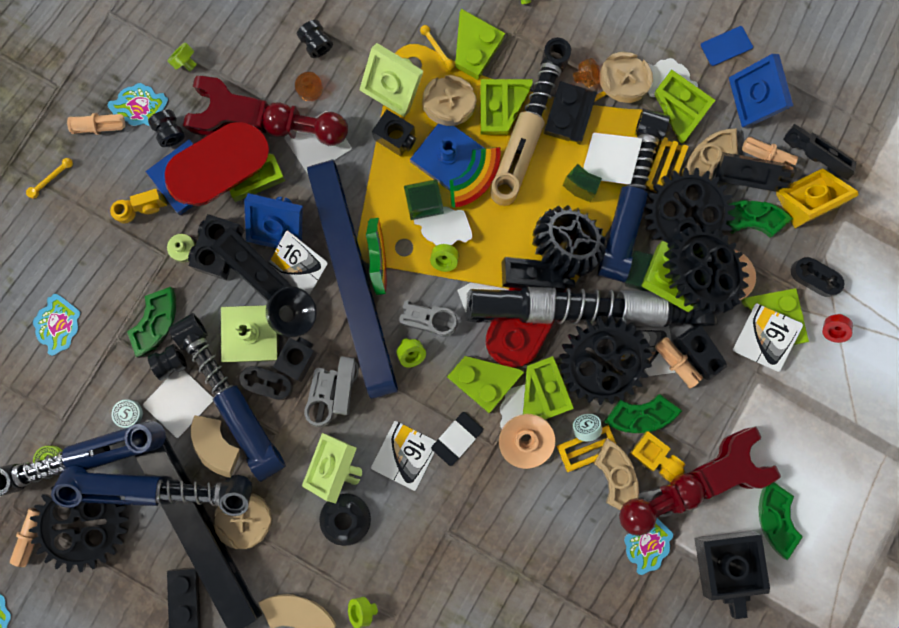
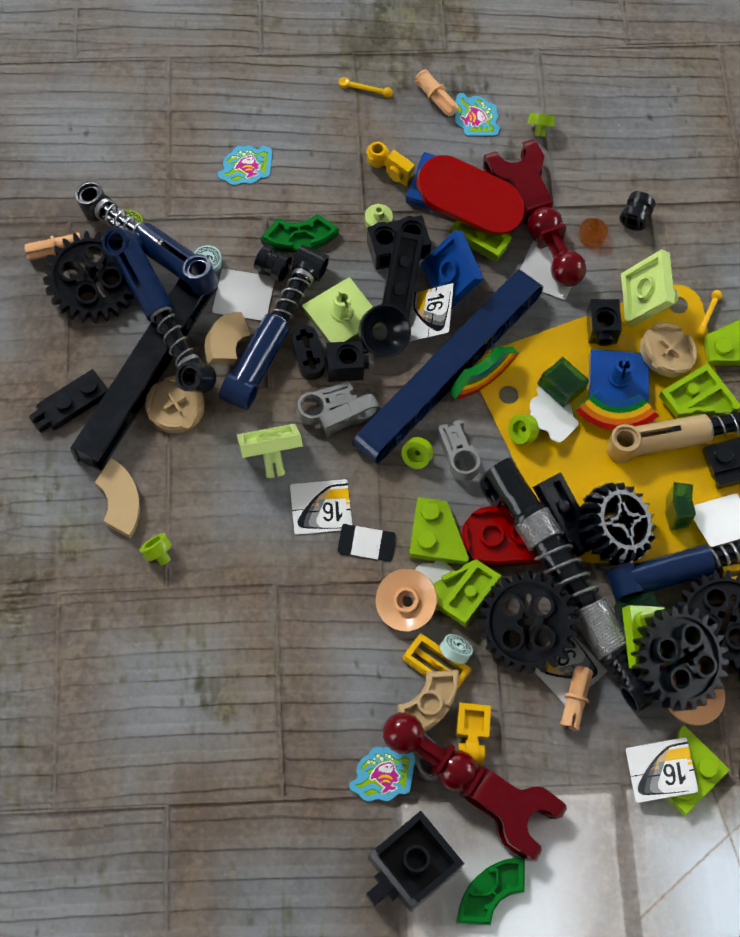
camera: 55 degrees right, 15 degrees down
black wheel [148,110,185,147] -> none
black piece [319,493,371,546] -> none
green tile [603,394,682,433] -> none
black leg [673,325,727,381] -> none
red tile [822,314,853,343] -> none

